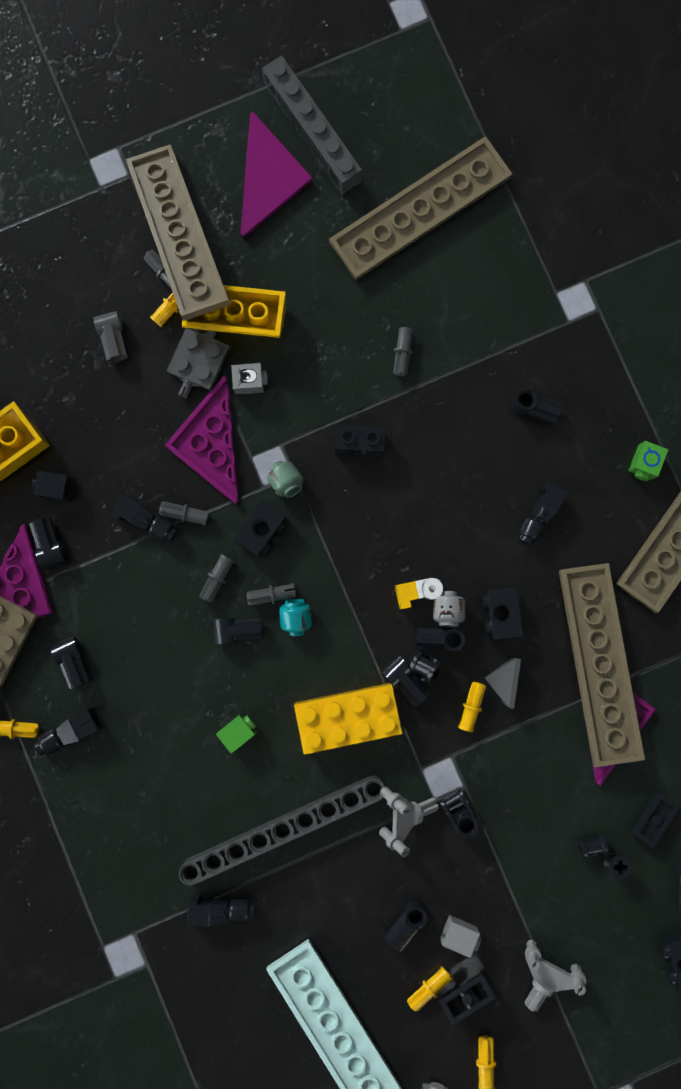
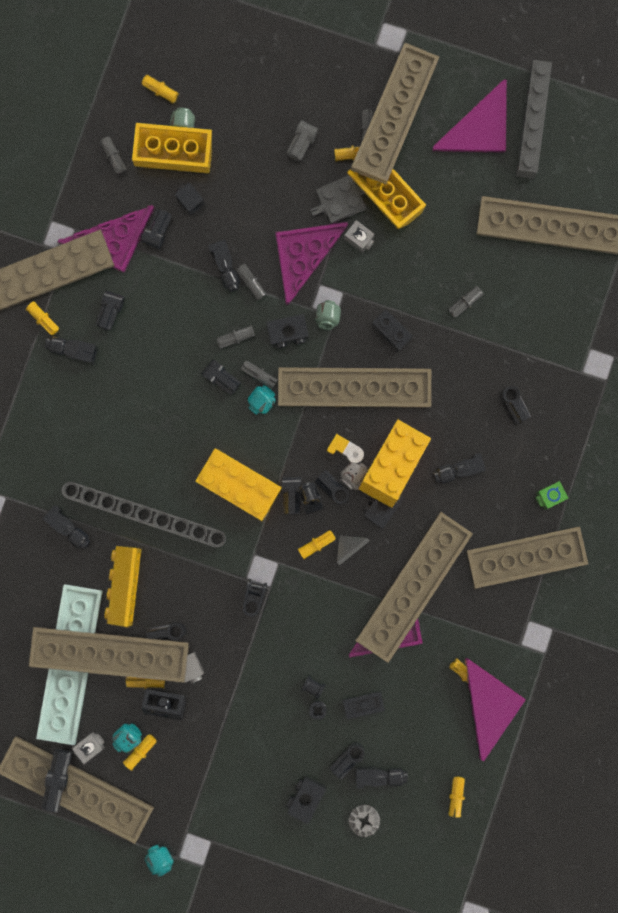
camera: 45 degrees right, 0 degrees up
bright green brick [216,713,256,754] -> none
light grey axle [379,787,439,857] -> none
light grey axle [525,940,586,1012] -> none
none -> dark tan plate [29,627,189,682]
none -> yellow slope [105,546,141,627]
none -> teal head [112,724,142,753]
none -> dark tan plate [278,368,431,408]
none -> yellow brick [358,420,431,508]

